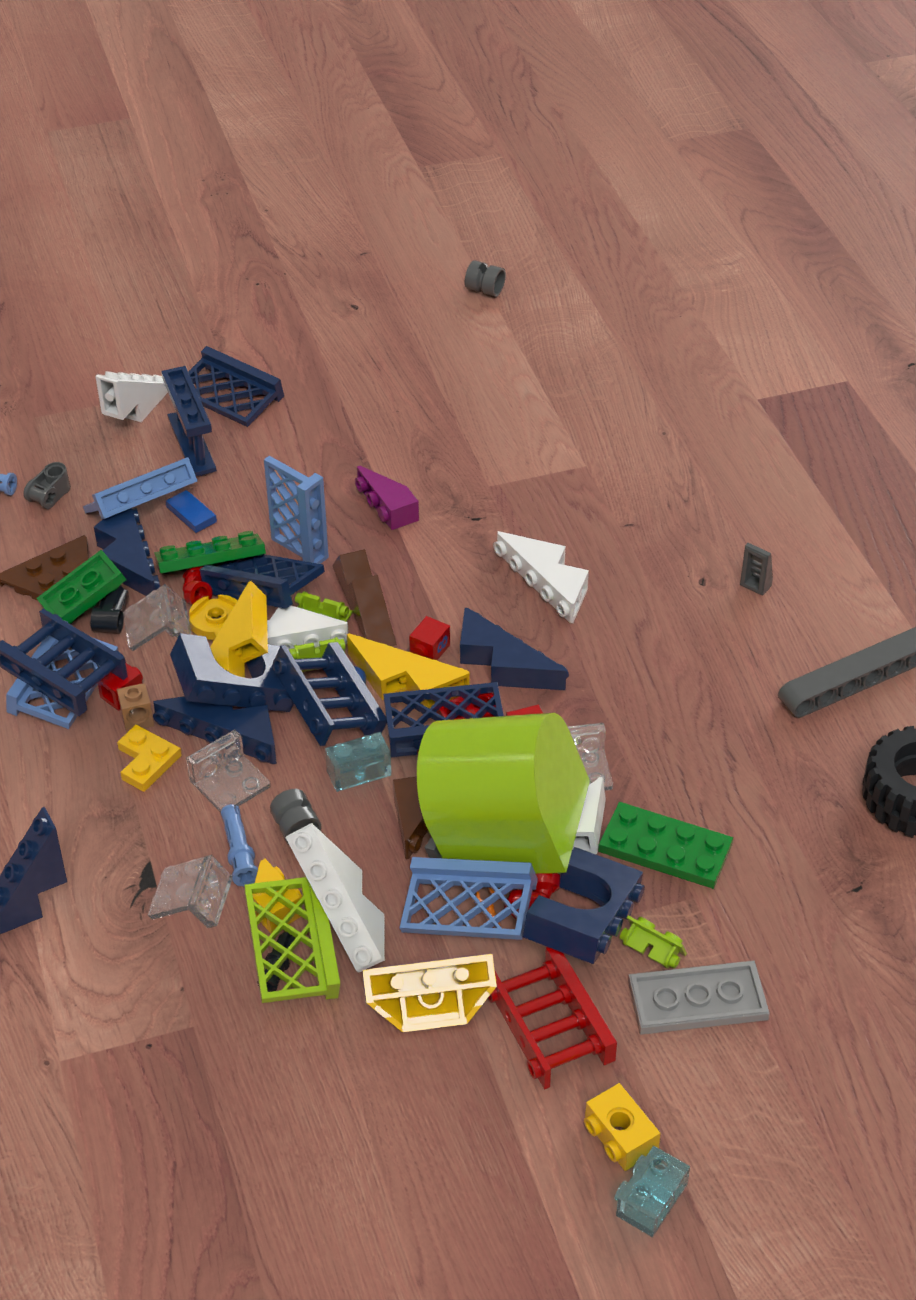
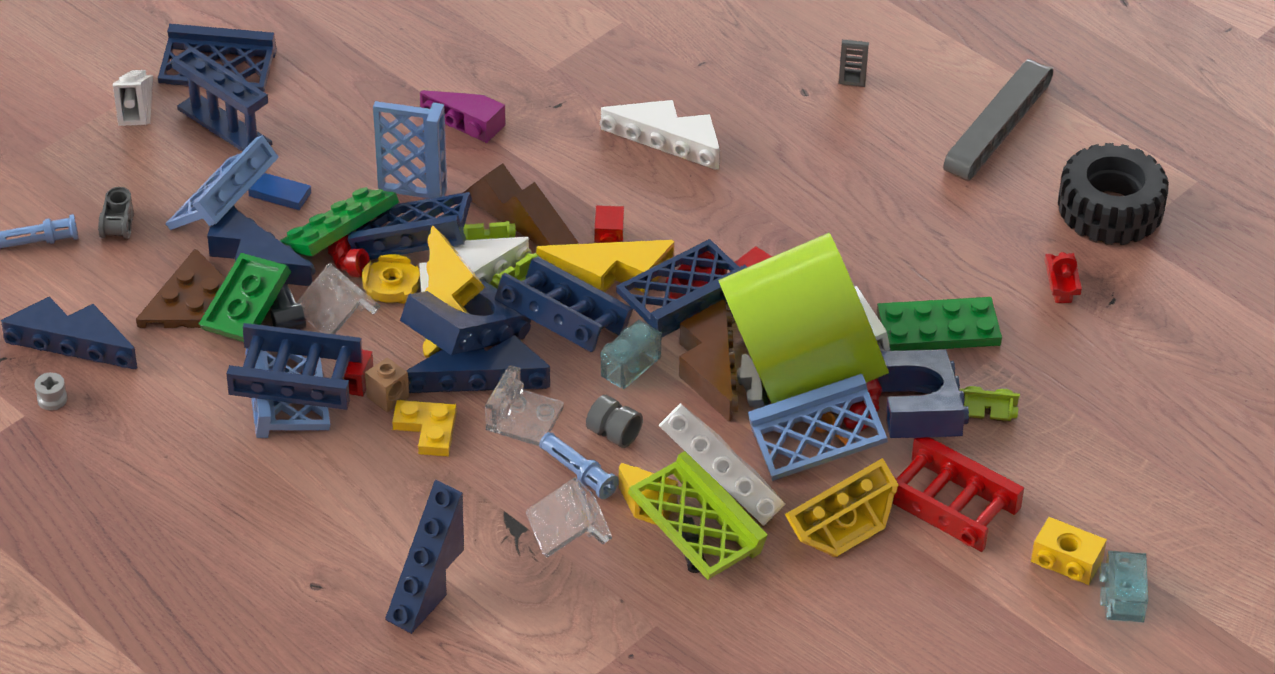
camera: 30 degrees left, 0 degrees up
dark blue slope [460,608,569,690] -> none
light grey tile [628,960,770,1035] -> none
none -> red hips [1045,252,1082,303]

